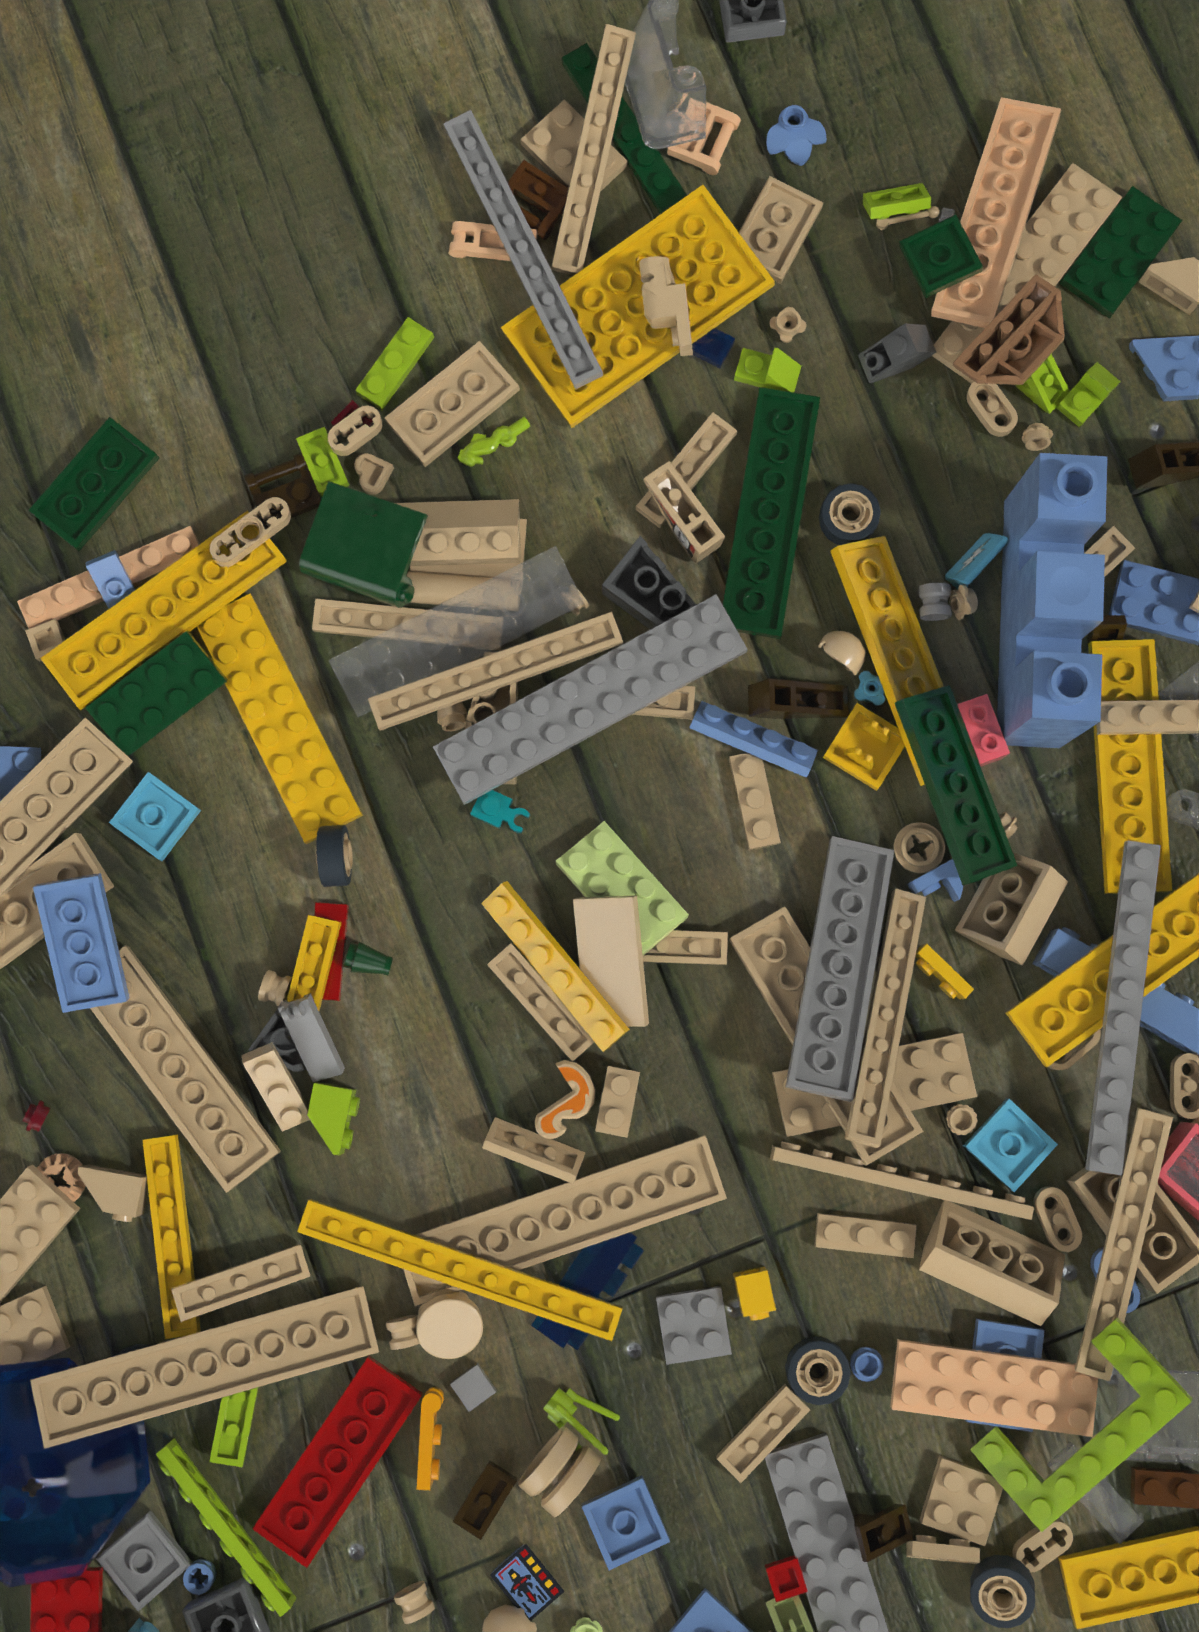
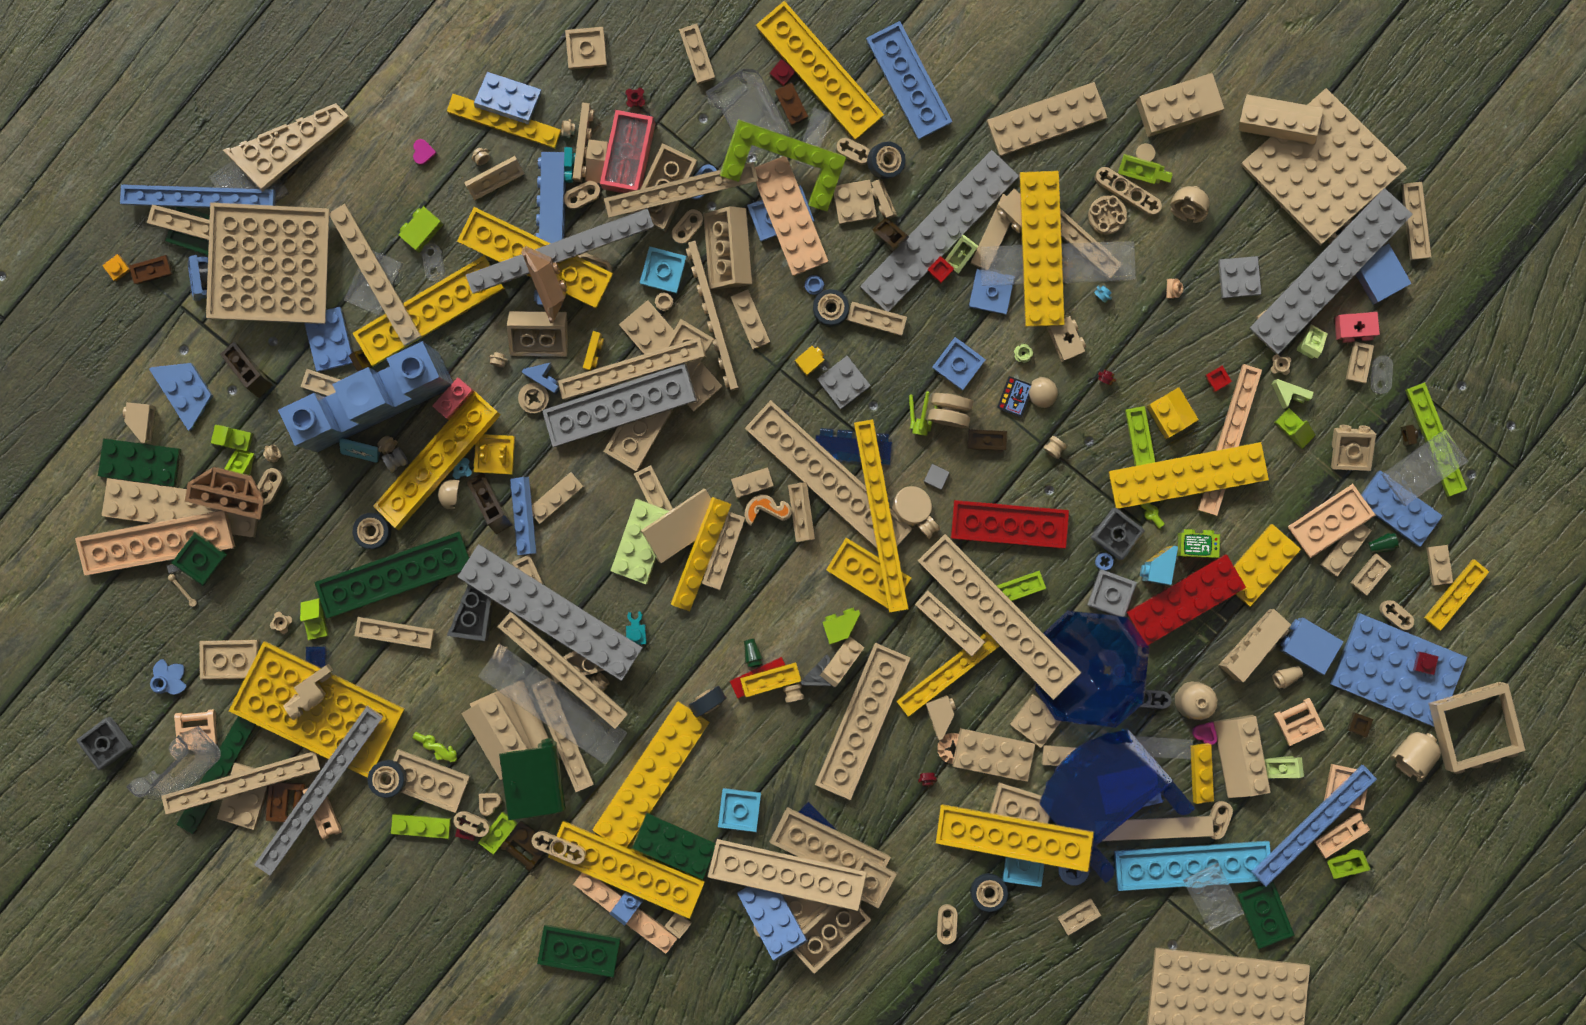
camera: 120 degrees left, 5 degrees up
medium blue plate [33,873,130,1013] -> none
lime plate [156,1439,296,1617] -> none
light grey hinge [278,993,345,1082] -> none
light orange plate [416,1387,444,1490] -> none
tan slope [643,461,725,564] -> none
dark grey slope [858,323,937,383] -> none
lime plate [863,183,931,220] -> none
dark green plate [894,685,1018,886] -> none
none -> wheel [367,760,407,798]
none -> medium nougat wedge [521,246,568,323]
none -> yellow plate [826,538,911,608]

